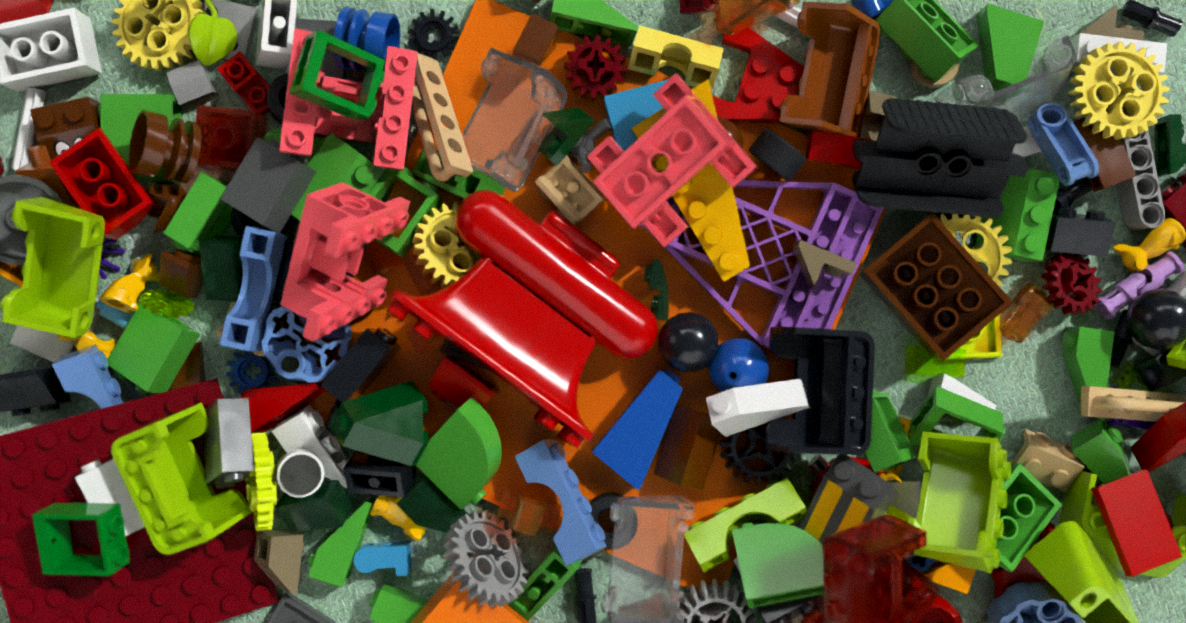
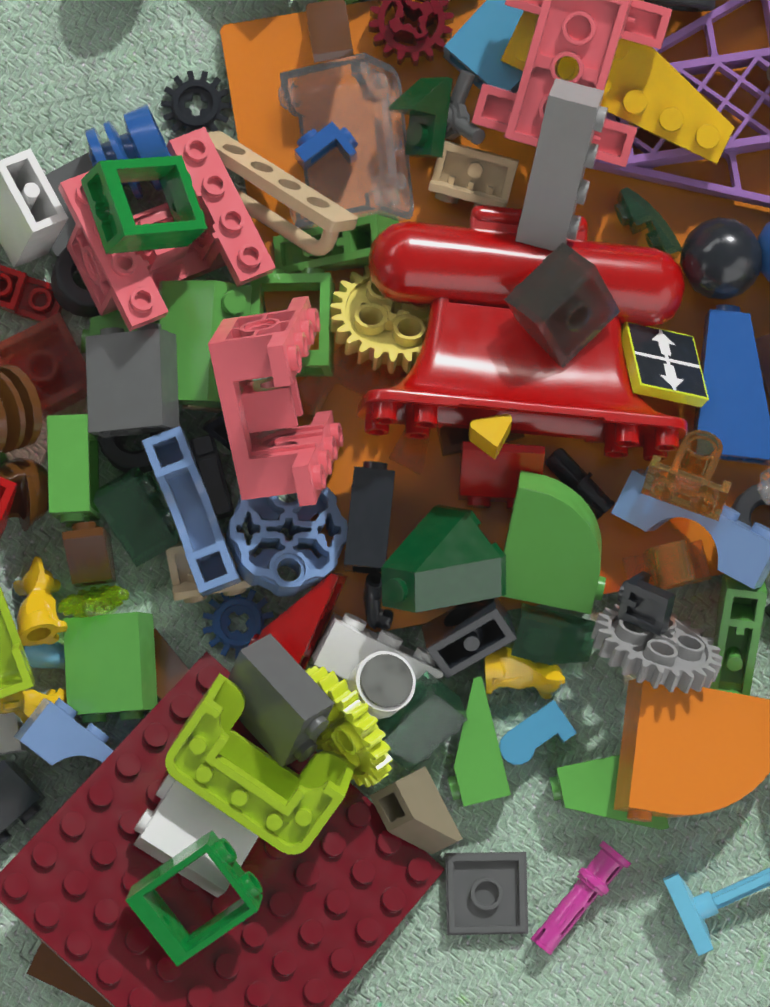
camera: 30 degrees left, 5 degrees down
none -> blue bracket [295,121,358,170]
none -> yellow slope [468,413,512,460]
none -> clear smoke slope [504,243,620,368]
none -> light grey brick [515,78,608,253]
none -> black axle [545,448,615,520]
none -> black bracket [617,571,676,636]
none -> tile [621,321,709,408]
none -> clear orange pin [641,430,732,521]

